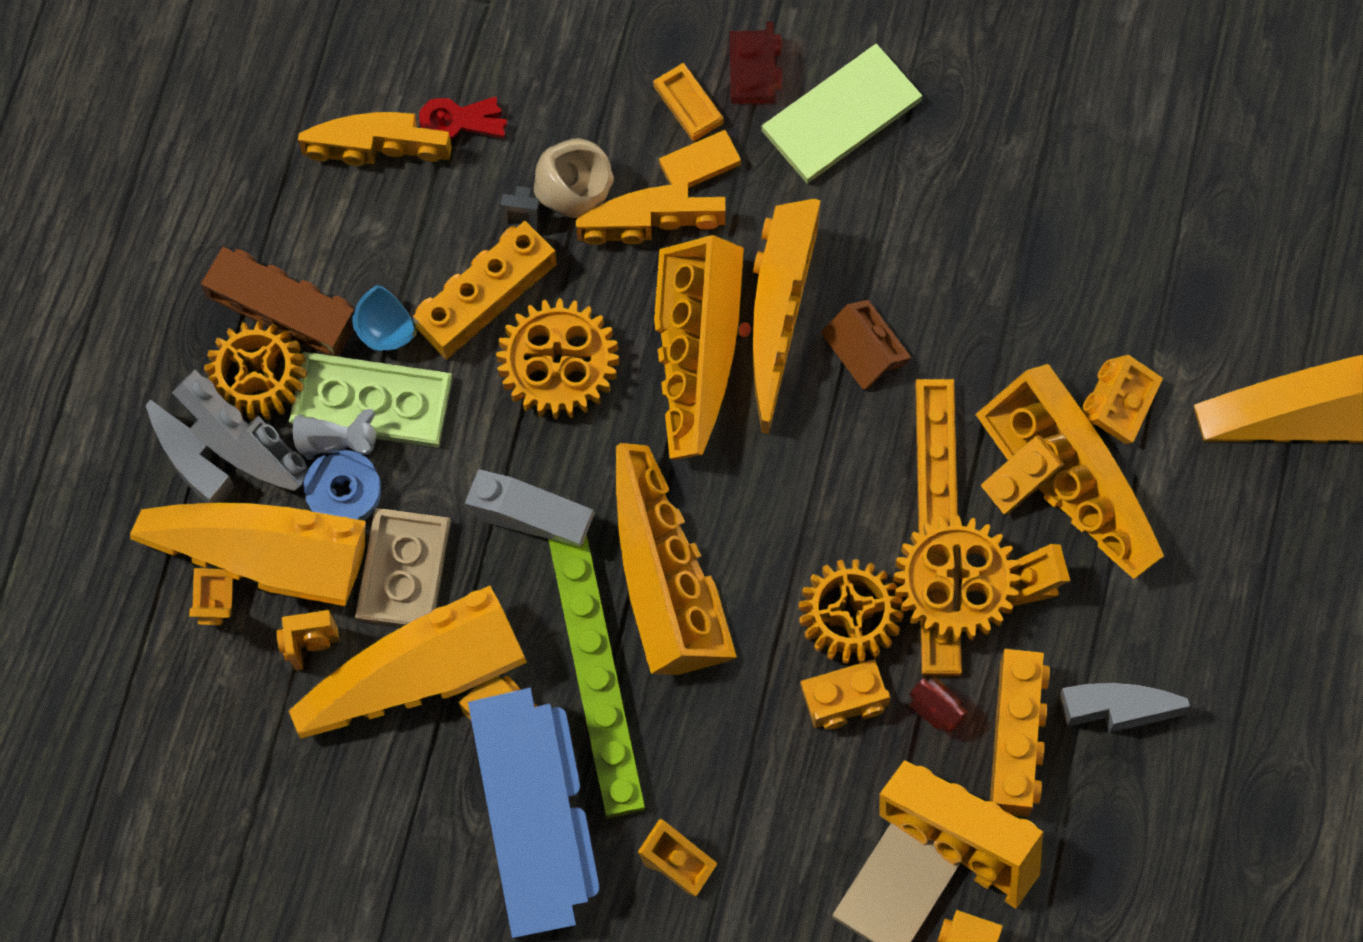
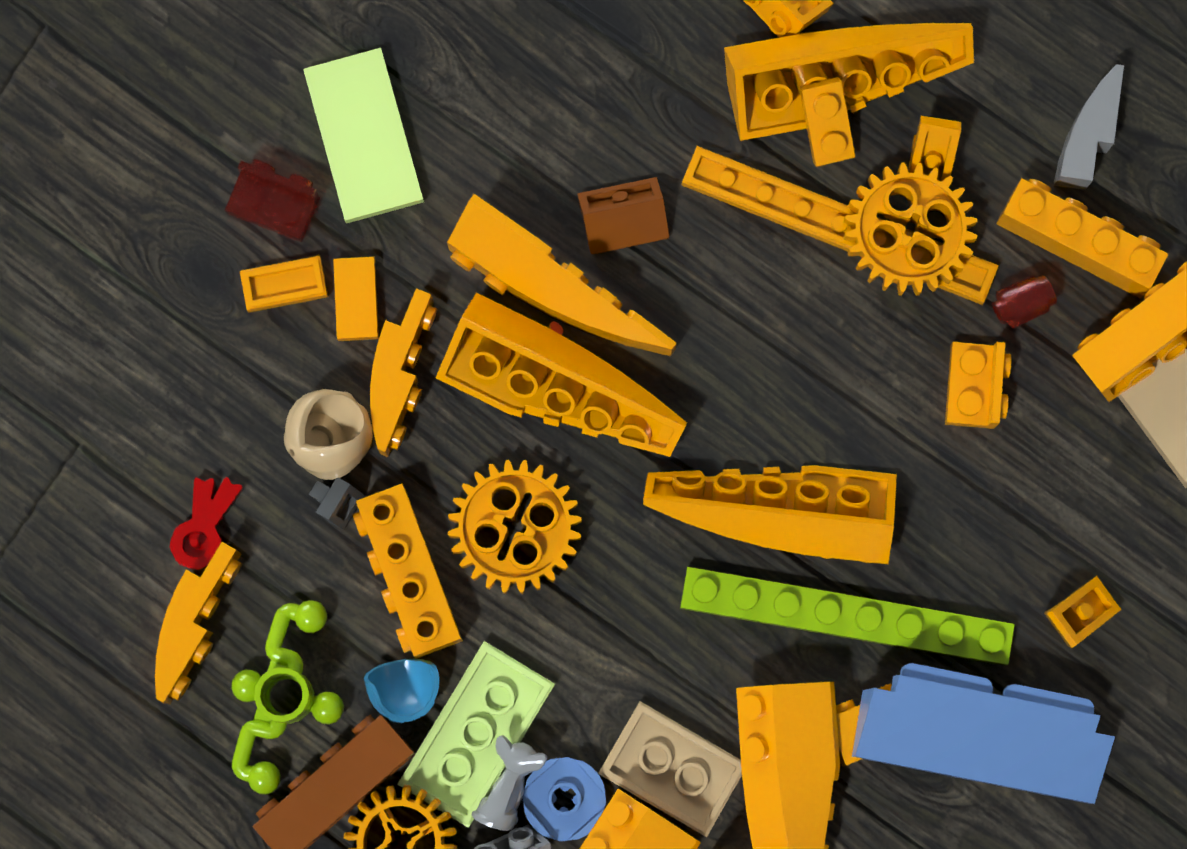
camera: 70 degrees left, 10 degrees up
light grey slope [465,469,595,547] -> none
light orange gear [798,559,904,664] -> none
none -> lime wheel [231,600,344,795]

